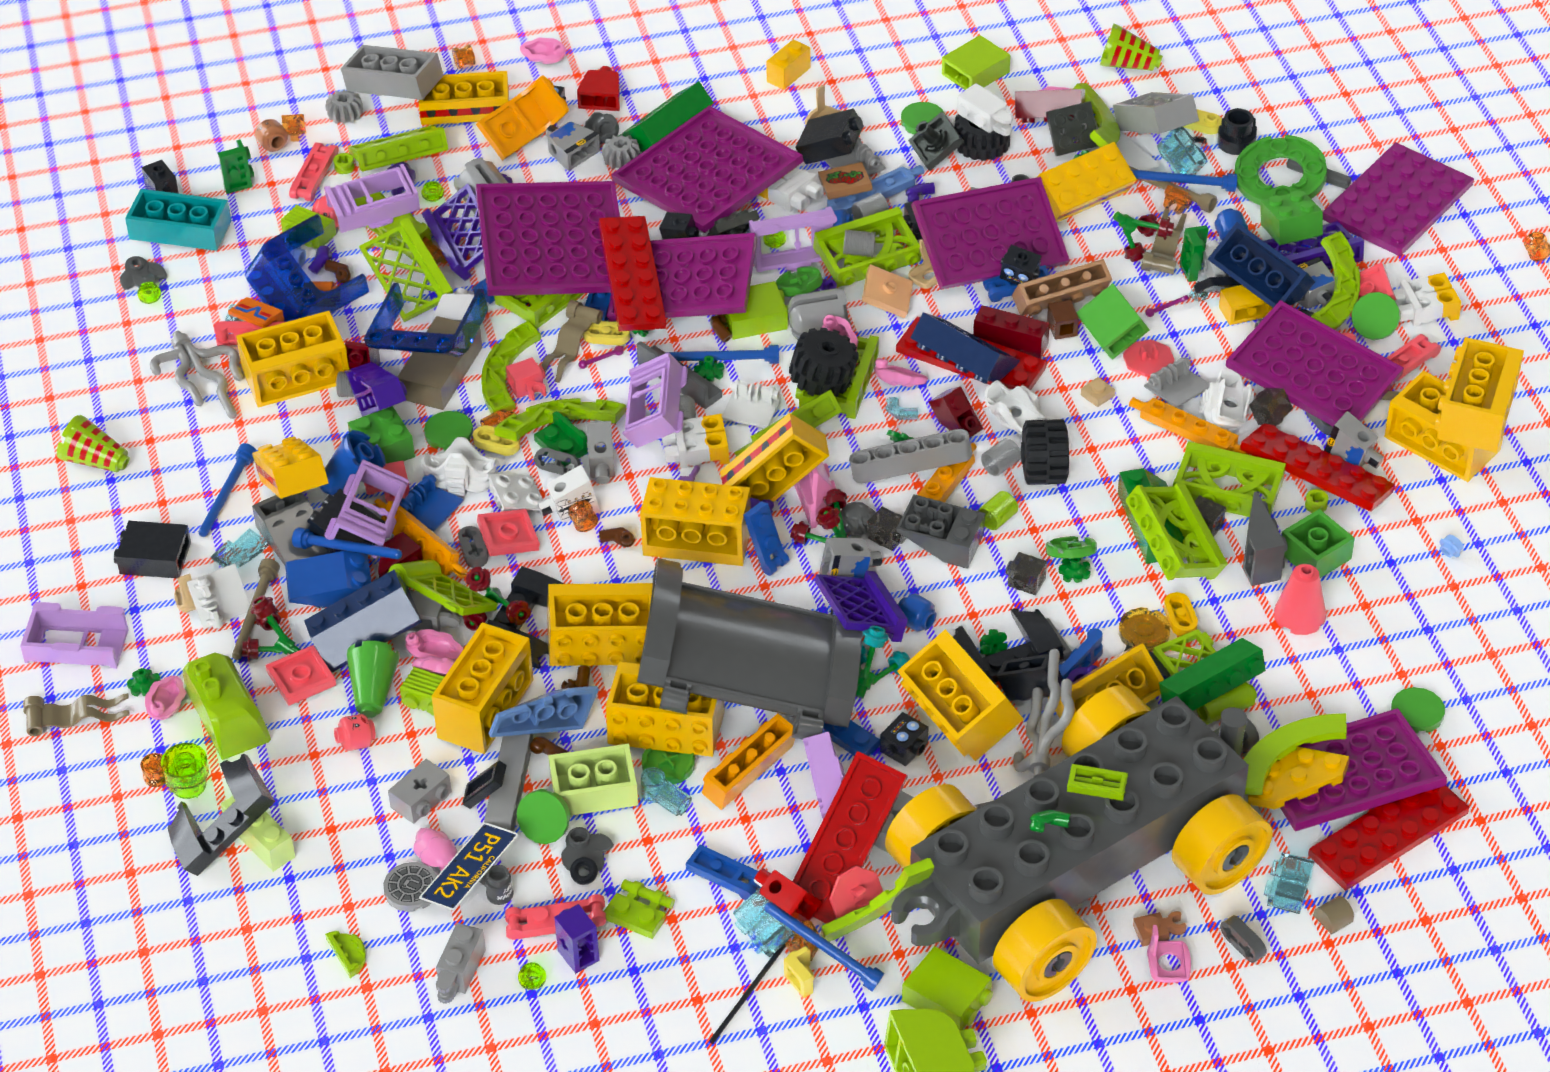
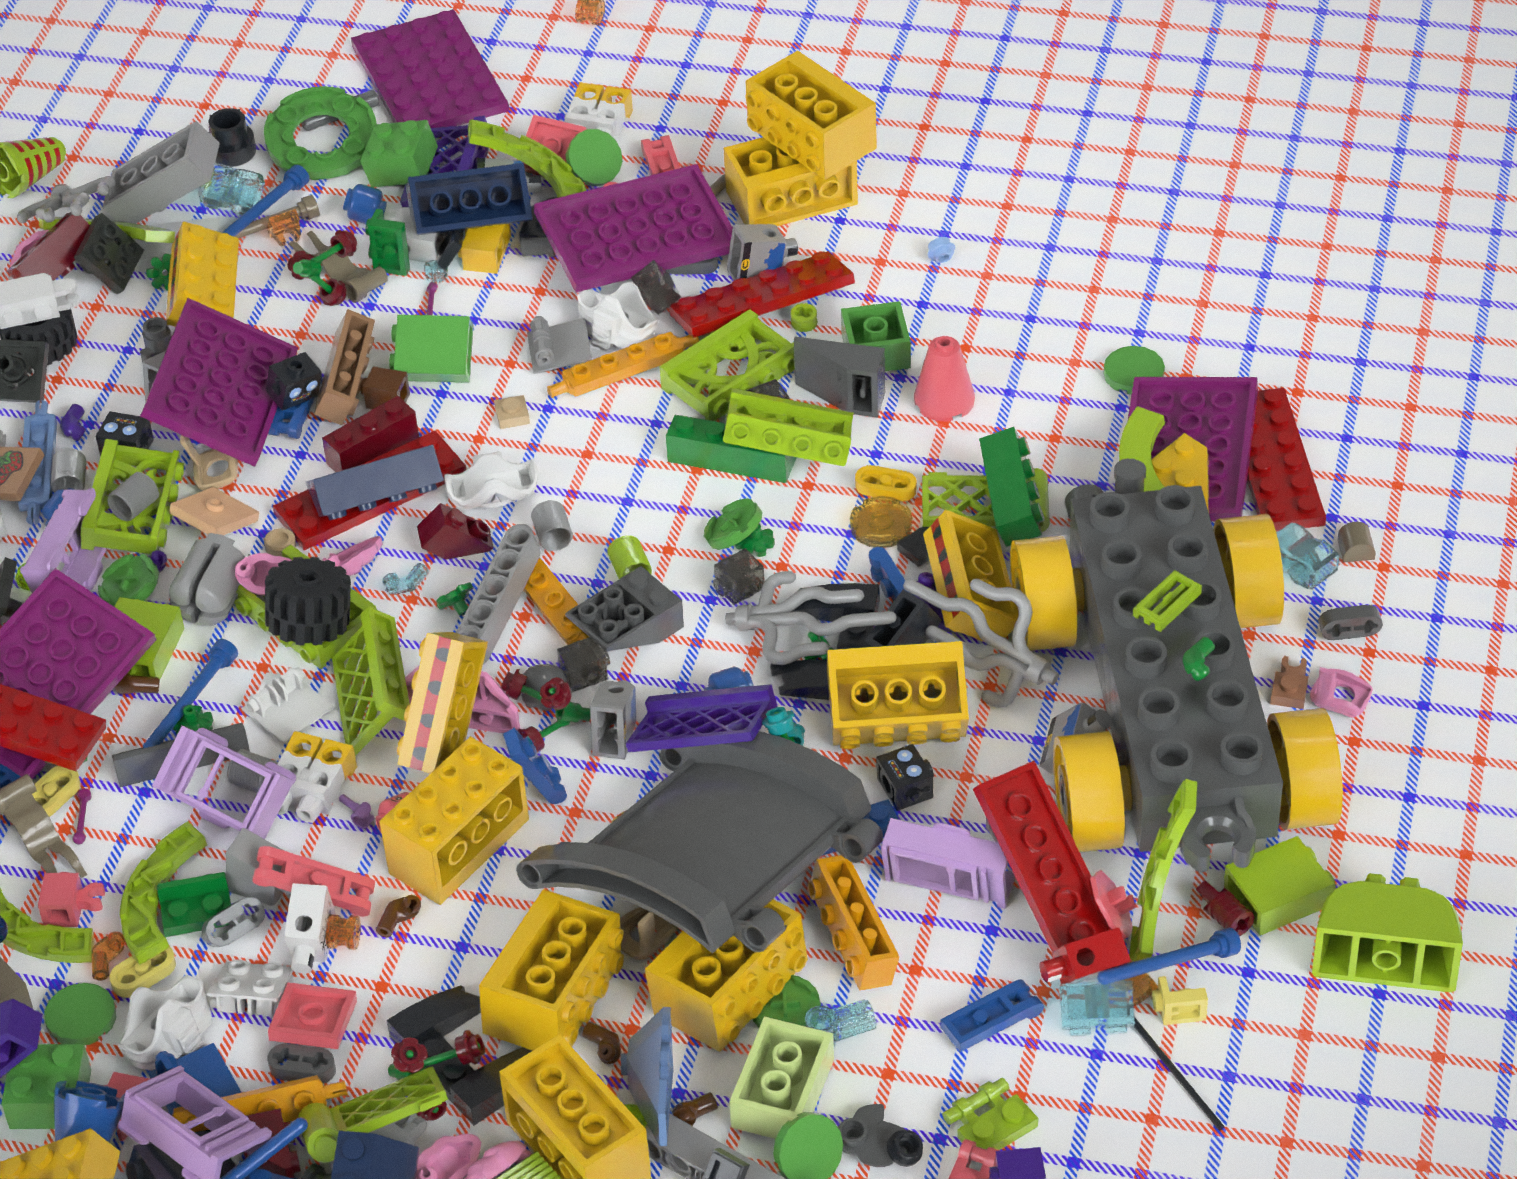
camera: 60 degrees left, 0 degrees up
black wheel [1021,419,1069,485] -> none
coral piece [1123,339,1175,377] -> none
none -> light grey plant [17,176,116,223]
none -> coral plate [252,846,375,917]
none -> tan tile [264,528,296,556]
none -> light grey plant [725,571,896,665]
none -> dark red hinge [1196,880,1255,937]

